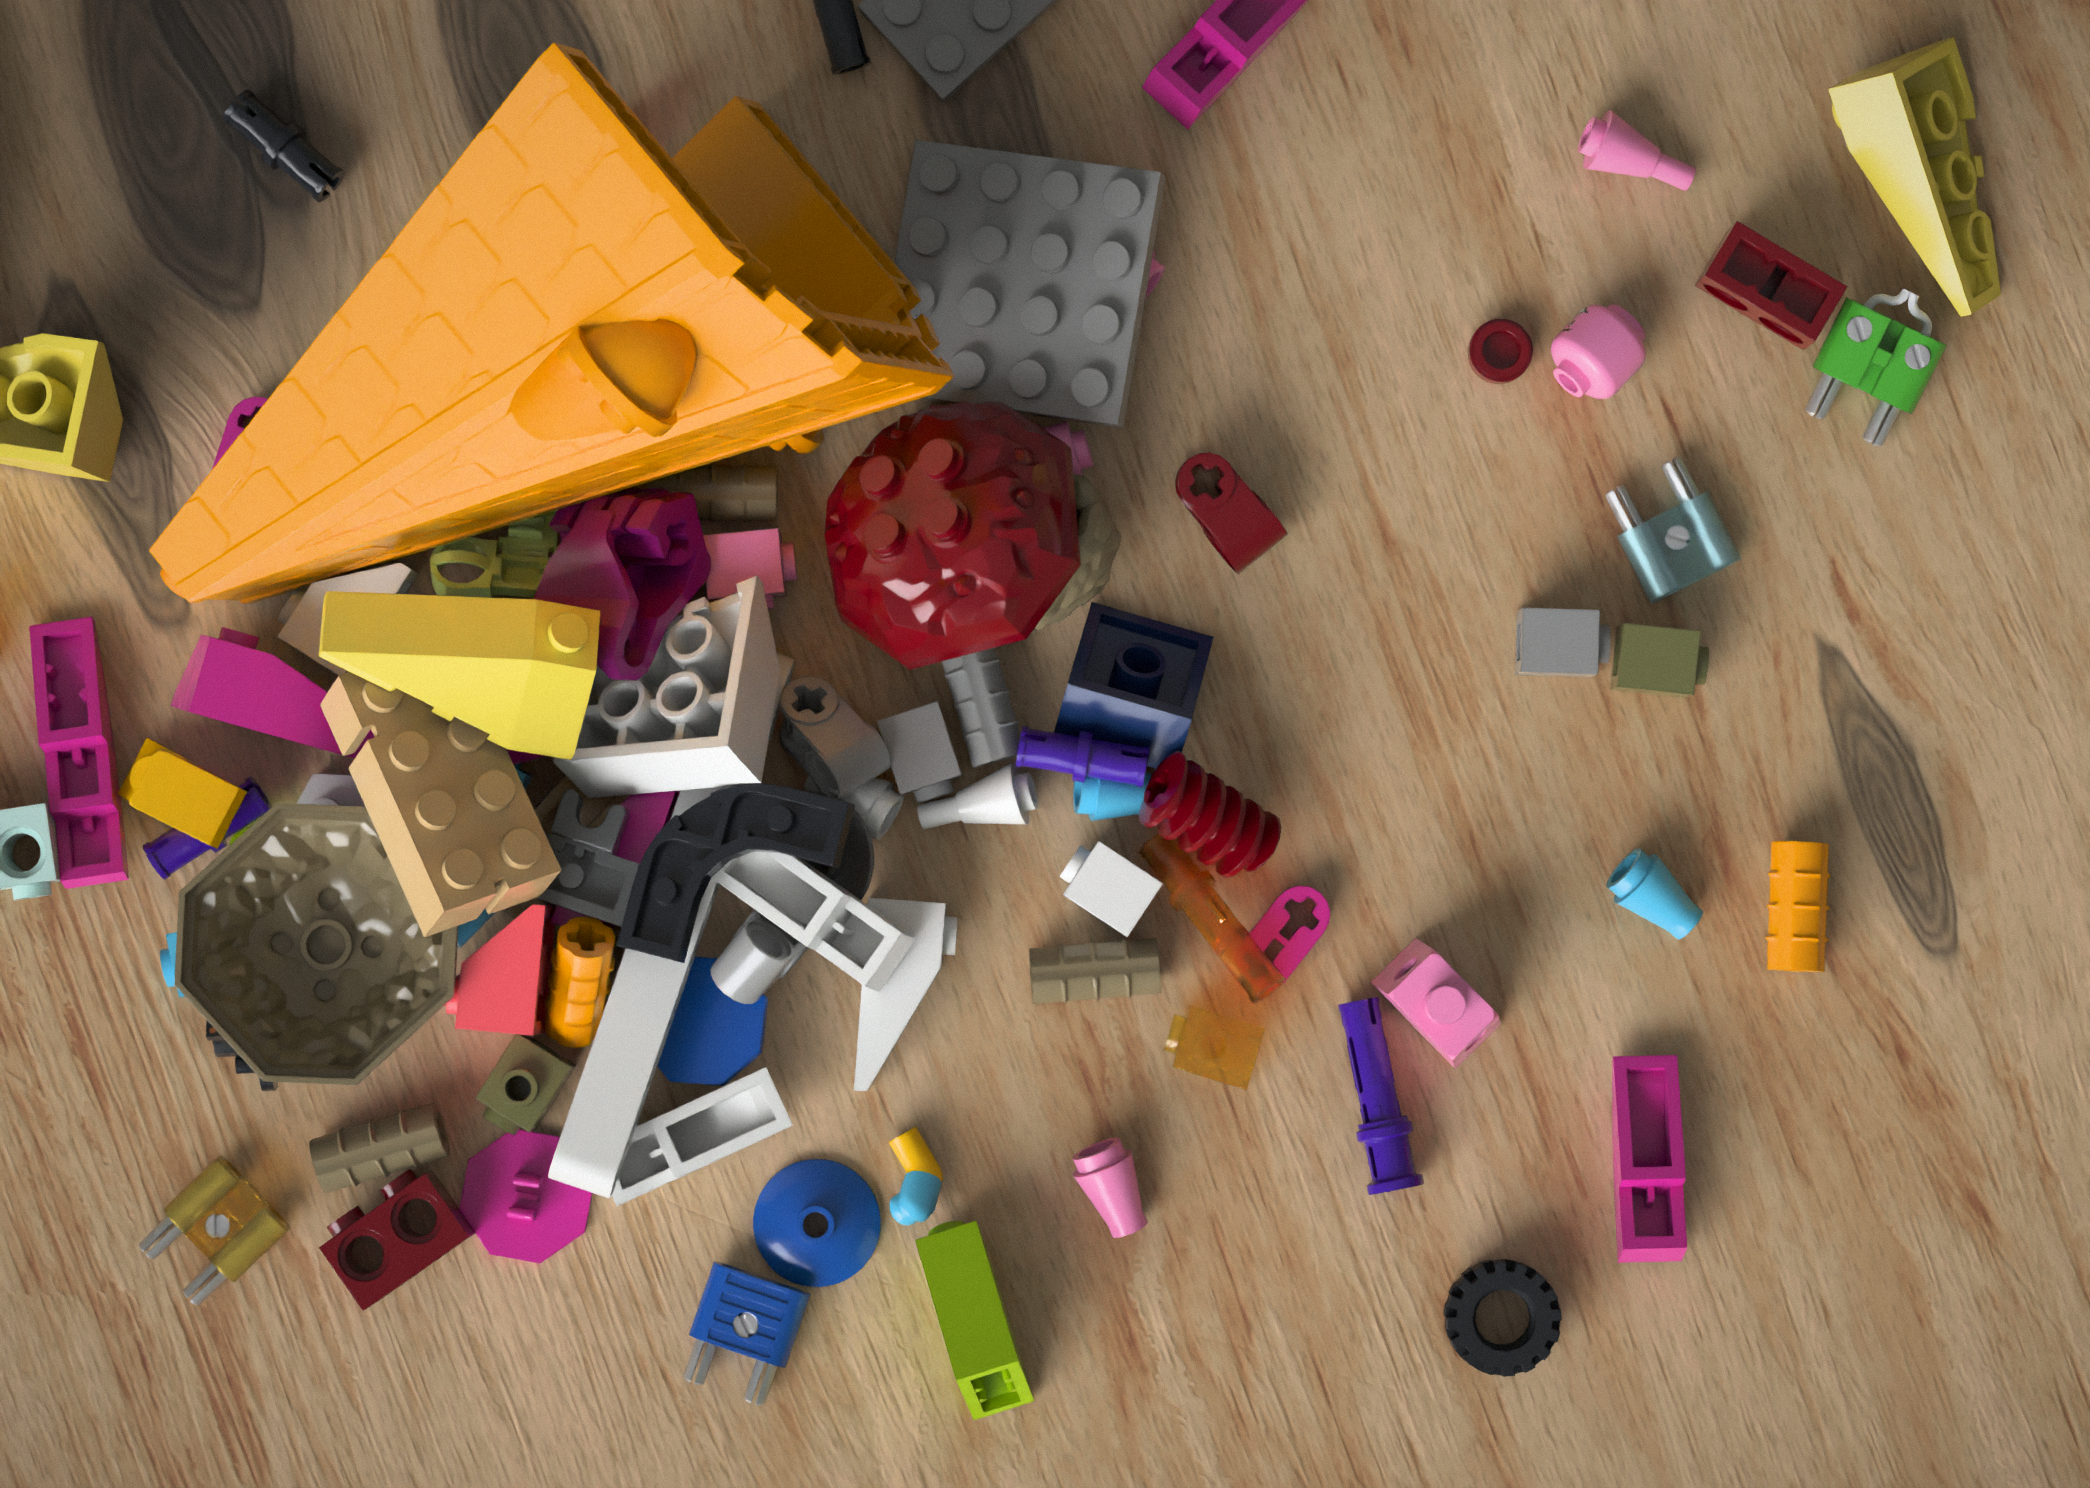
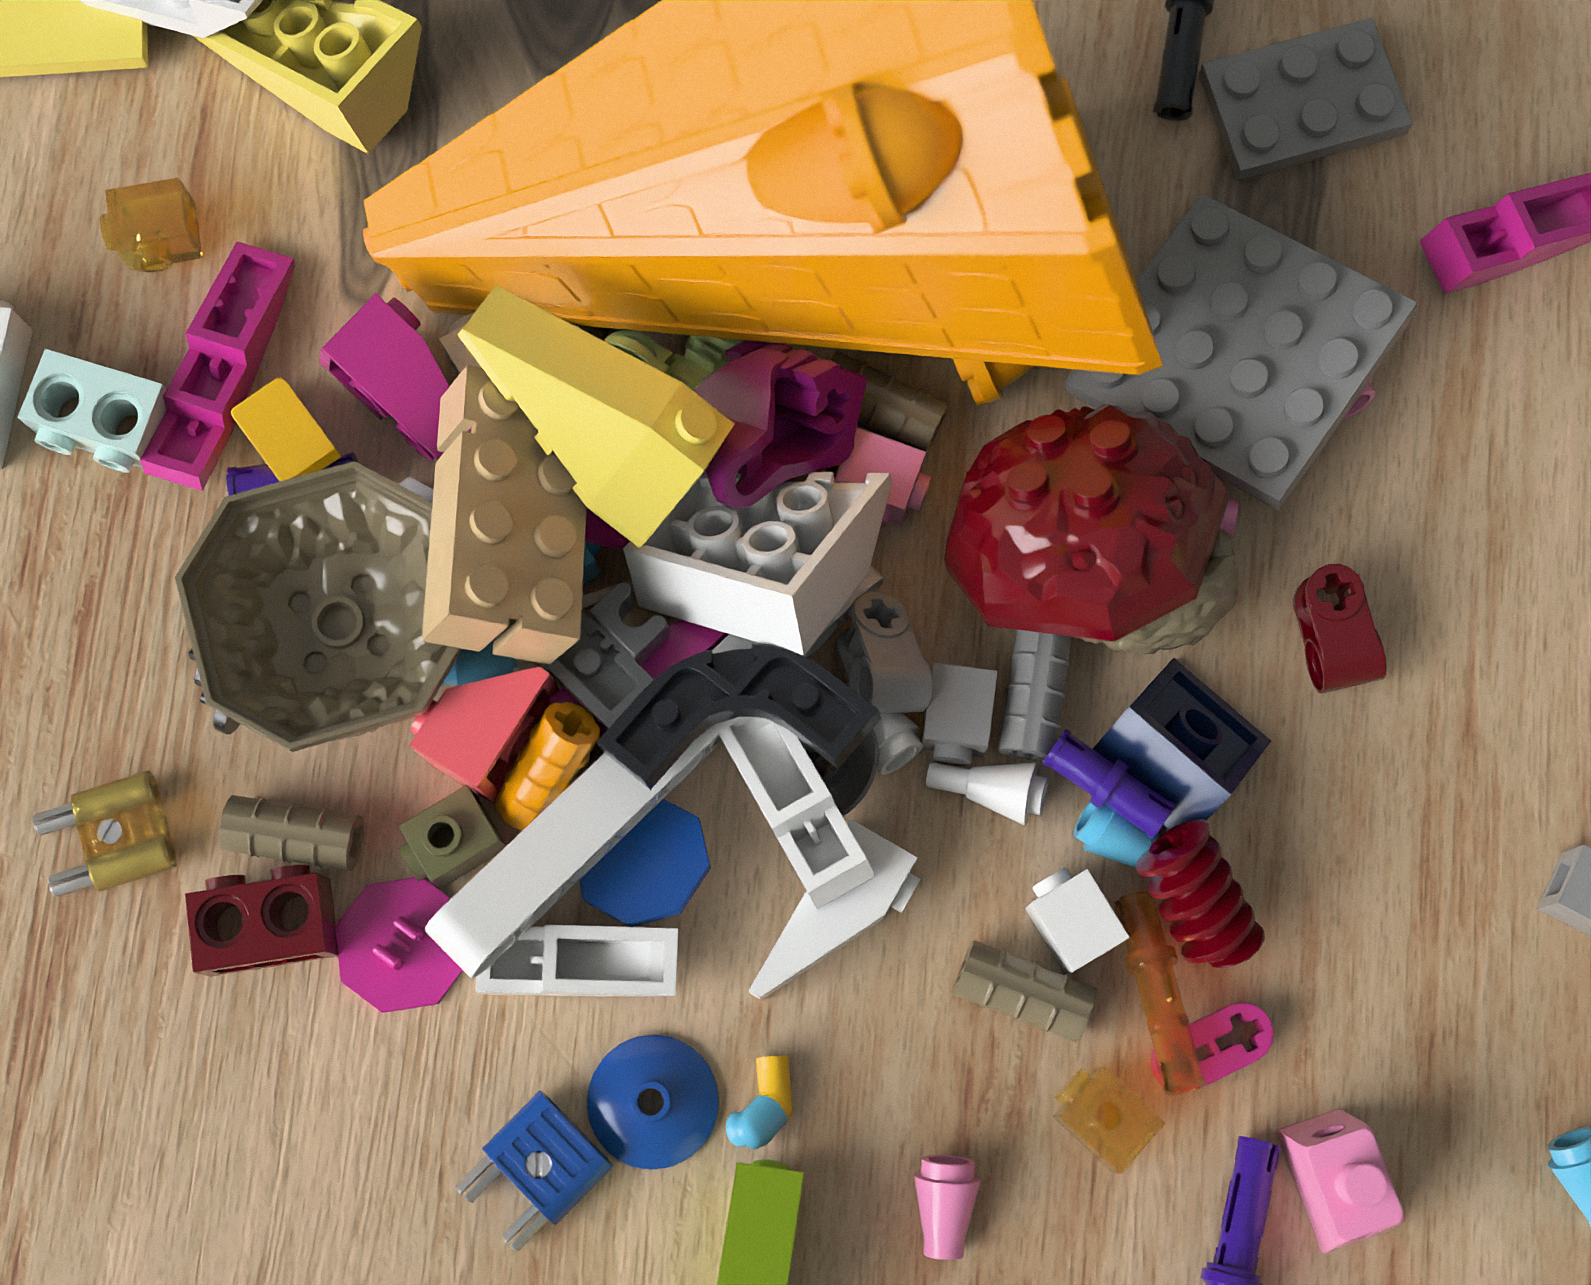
camera: 30 degrees right, 10 degrees down
light grey piece [710,910,808,1004] -> none

